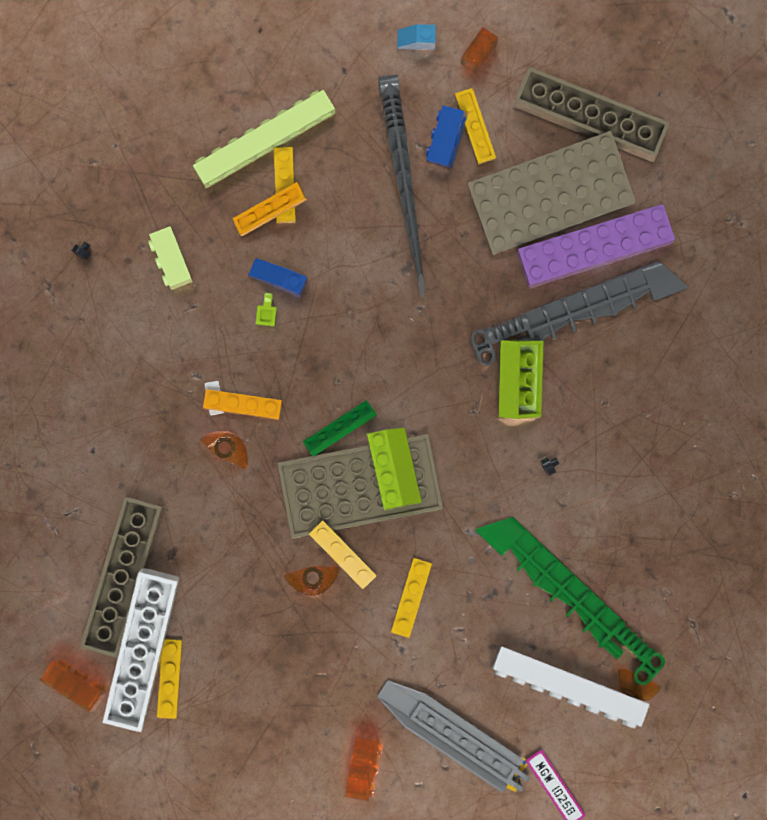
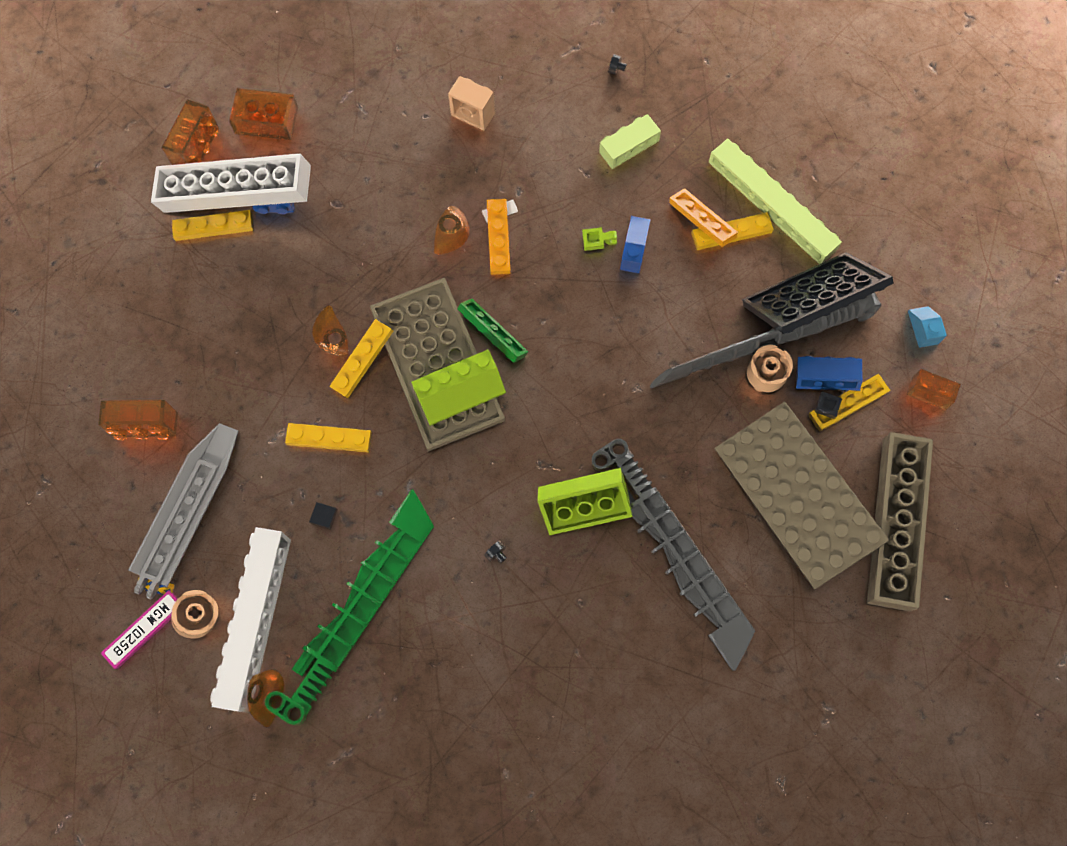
camera: 80 degrees right, 10 degrees down
dark tan brick [80,496,164,658] -> none
medium lavender brick [517,204,675,289] -> none
none -> light nougat brick [171,590,218,639]
none -> clear orange brick [229,88,298,140]
none -> black tile [309,502,338,529]
none -> light nougat brick [448,76,495,131]
none -> black plate [742,252,894,334]
none -> light nougat brick [747,345,793,392]
none -> black tile [815,391,842,419]

